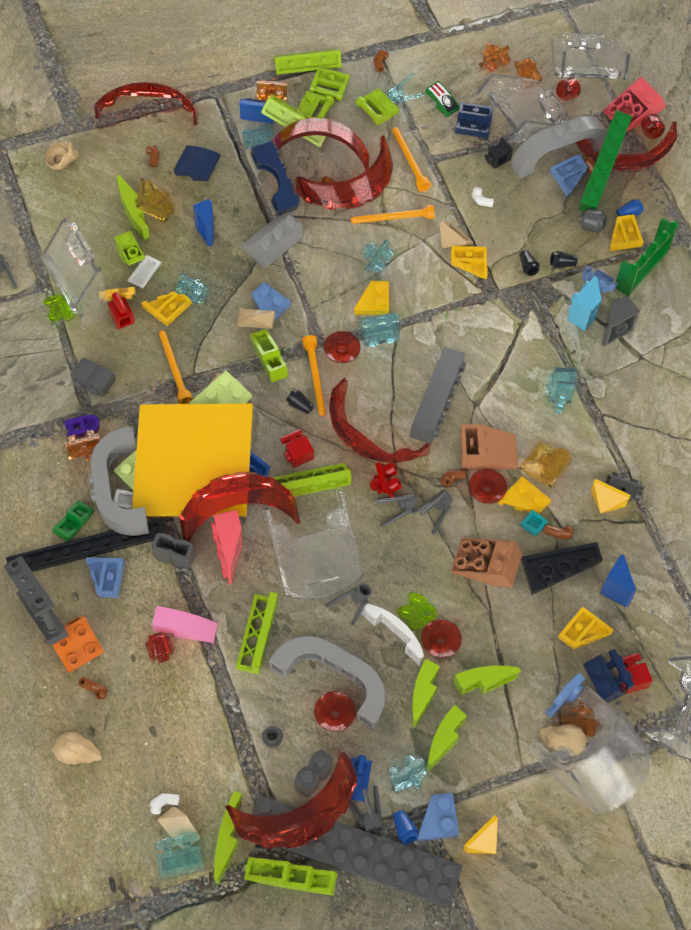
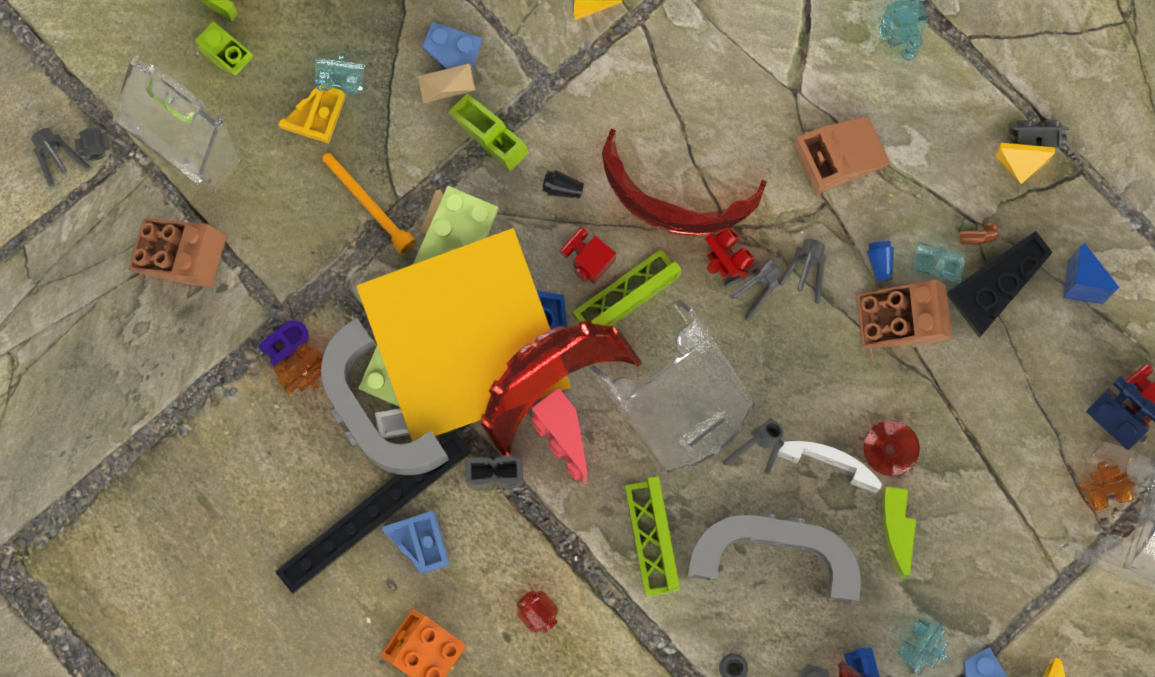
camera: 20 degrees left, 15 degrees up
dark grey fence [3,556,68,646] -> none
clear neon green plate [43,292,78,321] -> none
green slope [53,500,94,542] -> none
dark grey brick [70,358,116,397] -> none
yellow wing [98,287,136,301] -> none
red brick [108,292,135,330] -> none
white tile [127,255,162,289] -> none
bright pink slope [152,606,218,643] -> none
light orange piece [302,335,326,417] -> none
clear red dish [314,691,356,732] -> none
clear red dish [324,331,361,364] -> none
clear light blue brick [359,312,400,347] -> none
clear neon green plate [397,592,437,630] -> none
dark grey brick [410,347,467,444] -> none
lime slope [426,705,467,771] -> none
dark orange arm [440,470,466,487] -> none
lime slope [453,665,521,695] -> none
clear red dish [468,469,507,504] -> none
yellow wing [497,476,551,514] -> none
clear yellow slope [519,440,573,488] -> none
teal plate [520,510,548,537] -> none
tan hair [540,724,587,757] -> none
medium blue wing [545,673,585,718] -> none
yellow wing [558,606,614,650] -> none
none -> dark grey gear [74,128,111,161]
none -> nougat slope [128,218,227,287]
none -> blue cone [867,241,894,282]
none -> clear light blue hips [911,242,967,283]

